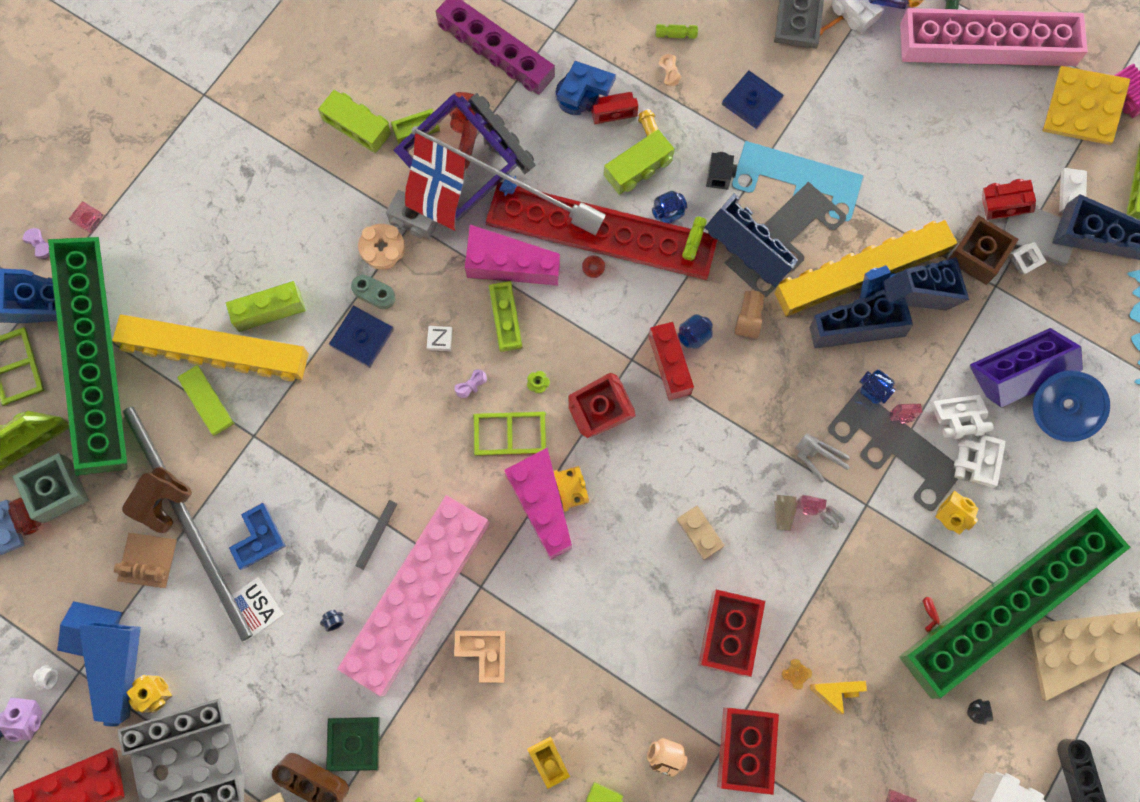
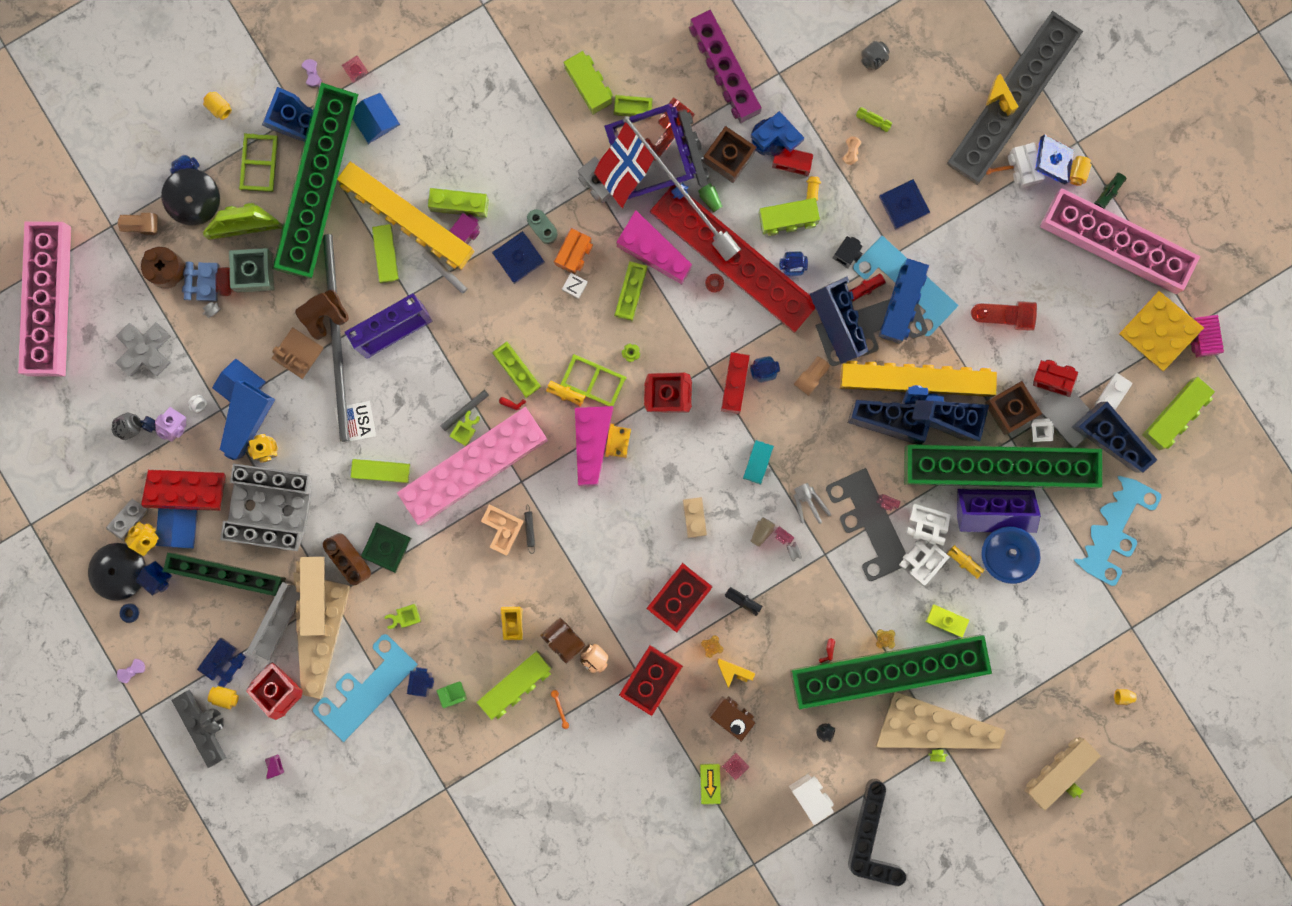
camera: 30 degrees right, 10 degrees up
blue plate [229,503,286,570] -> none
dark blue plate [320,610,344,632] -> none
light nougat plate [358,224,405,270] -> none
lavender piece [454,369,487,398] -> none
lime axle [682,216,707,261] -> none
clear blue head [859,369,896,404] -> none
yellow brick [935,491,979,535] -> none
none -> light grey plate [203,302,221,319]
none -> dark purple window [345,293,433,359]
none -> lime tile [350,459,410,483]
none -> blue slope [353,93,400,144]
none -> light grey bar [422,250,468,294]
none -> magenta brick [449,213,480,244]
none -> lime plate [449,411,480,446]
none -> lime tile [492,342,541,398]
none -> red piece [499,397,526,410]
none -> dark grey piece [524,504,535,554]
none -> reddish brown brick [540,617,586,664]
none -> yellow pin [546,380,586,407]
none -> orange brick [554,228,593,274]
none -> bright green cone [698,183,723,212]
none -> reddish brown brick [703,126,757,183]
none -> reddish brown brick [709,696,756,742]
none -> black axle [725,587,763,616]
none -> teal slope [743,440,774,485]
none -> red pin [849,273,886,302]
none -> clear yellow plate [876,629,895,649]
none -> blue wedge [879,258,929,344]
none -> green brick [904,445,1102,489]
none -> neon yellow plate [926,604,969,637]
none -> lime plate [928,750,948,762]
none -> yellow pin [947,545,985,579]
none -> clear red piece [971,301,1037,331]

